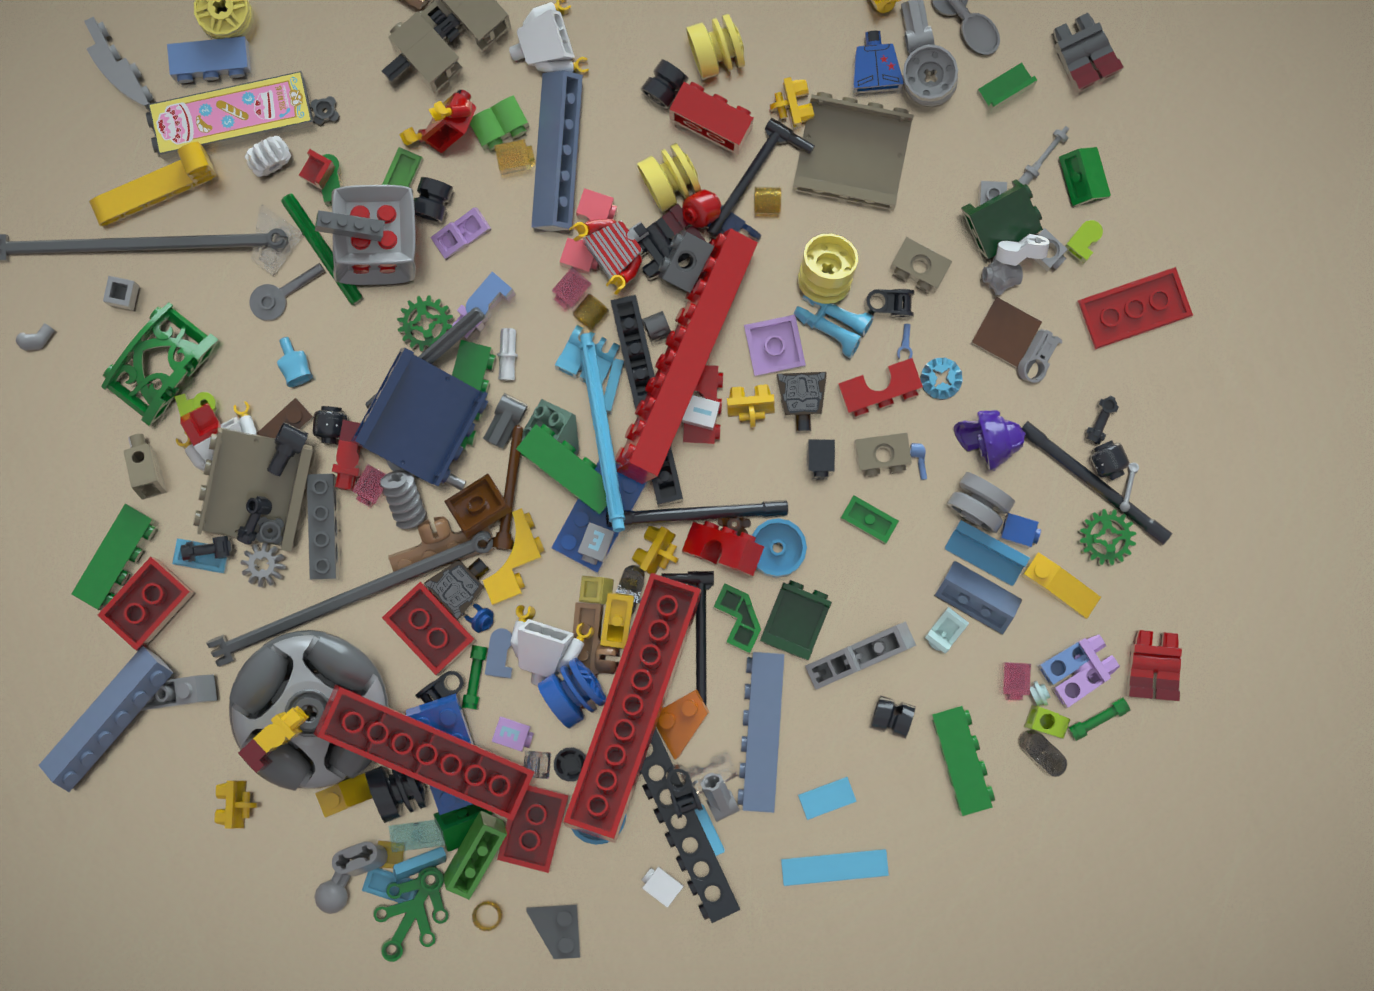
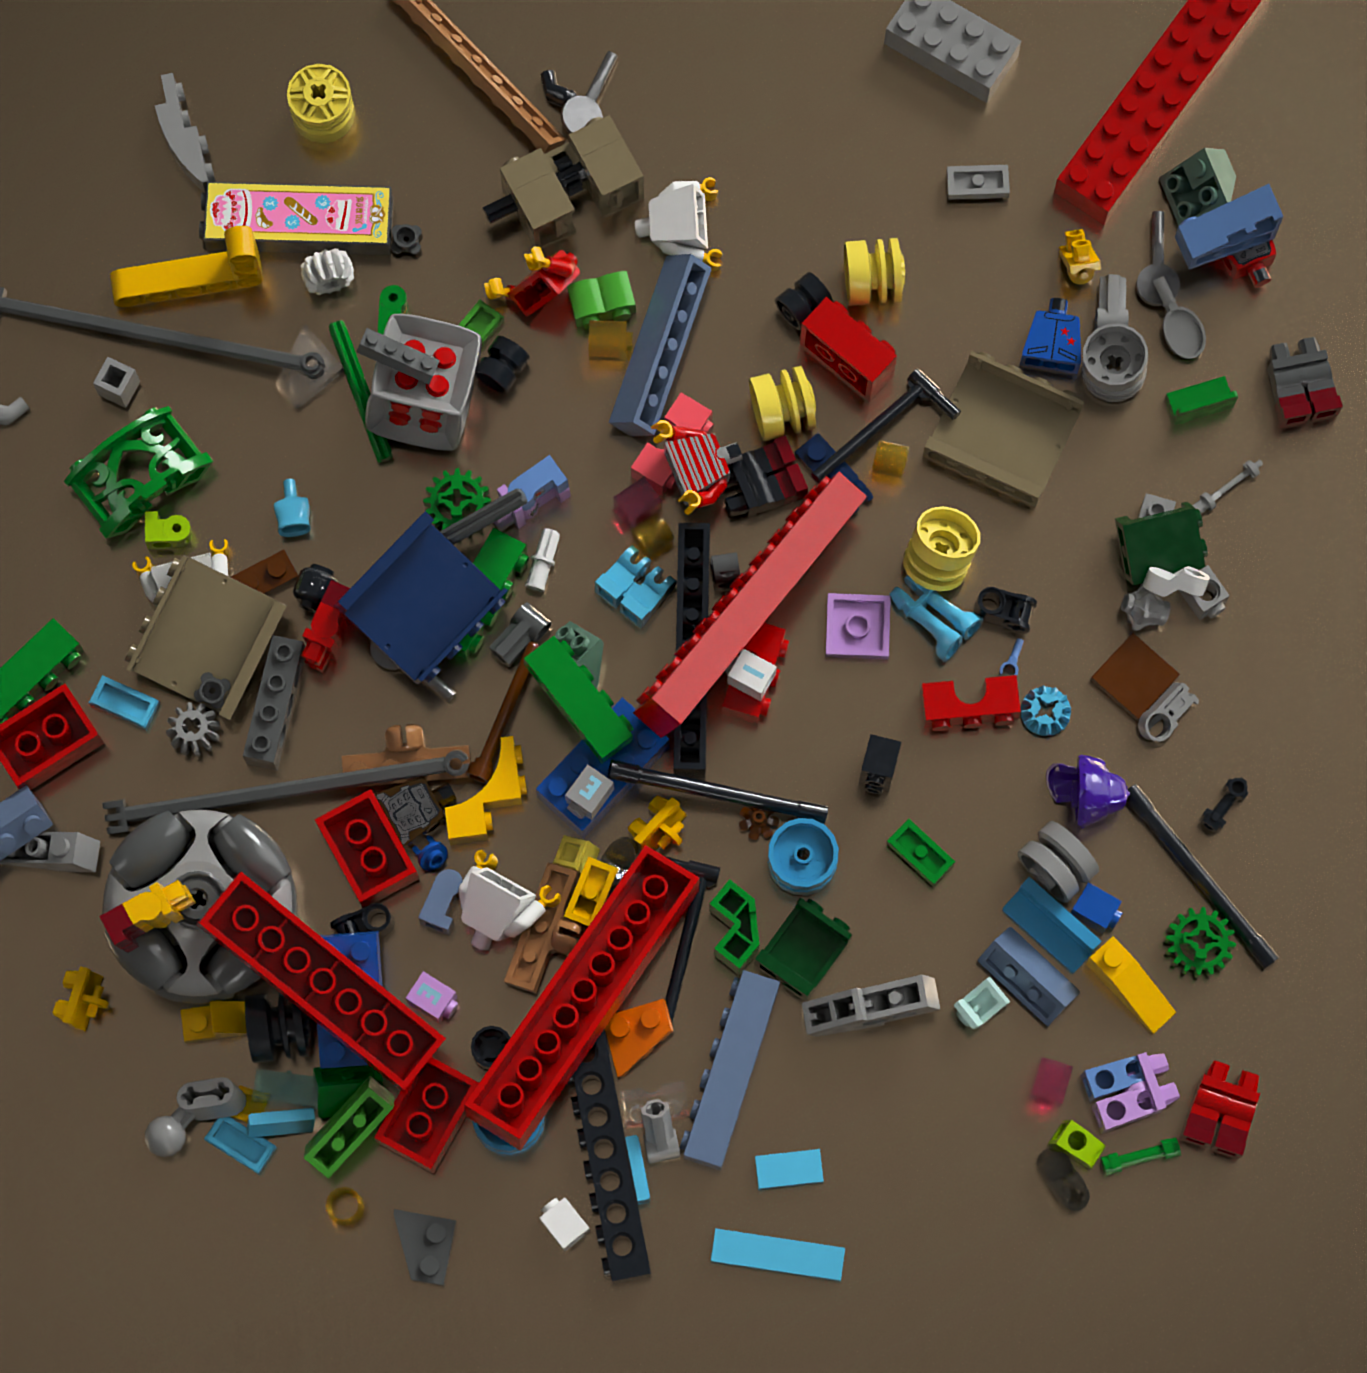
camera: 15 degrees right, 10 degrees down
dark tan torso [124,434,167,500] -> none
medium blue brick [167,36,251,83] -> none
red panel [180,403,221,446] -> none
black bar [181,536,232,562] -> none
black bar [237,496,272,545] -> none
flat silver piece [249,263,325,321] -> none
black pin [267,422,309,477] -> none
red panel [299,149,335,190] -> none
clear pink brick [352,464,386,507] -> none
green plant [373,867,448,962] -> none
light grey piece [380,470,426,529] -> none
lavender slope [430,207,491,259] -> none
reddish brown tile [444,474,512,539] -> none
green bar [462,645,488,710] -> none
clear brick [524,750,551,779] -> none
blue wheel [538,658,606,729] -> none
medium azure piece [580,333,625,532] -> none
medium azure tile [604,358,624,414] -> none
dark grey brick [658,230,714,293] -> none
black piece [665,765,703,819] -> none
red head [682,189,721,228] -> none
red arch [682,521,764,576] -> none
yellow hips [727,384,775,428] -> none
yellow hips [769,77,815,128] -> none
torso [776,372,827,432] -> none
dark tan brick [854,432,912,476] -> none
black wheel [870,695,916,739] -> none
dark tan brick [890,237,952,293] -> none
medium blue hand [910,443,927,480] -> none
green brick [930,706,995,816] -> none
light aqua plate [1029,681,1051,706] -> none
green panel [1059,147,1111,206] -> none
lime leg [1065,220,1103,263] -> none
red tile [1077,267,1193,350] -> none
black head [1091,440,1130,480] -> none
light grey hinge [1120,462,1139,512] -> none

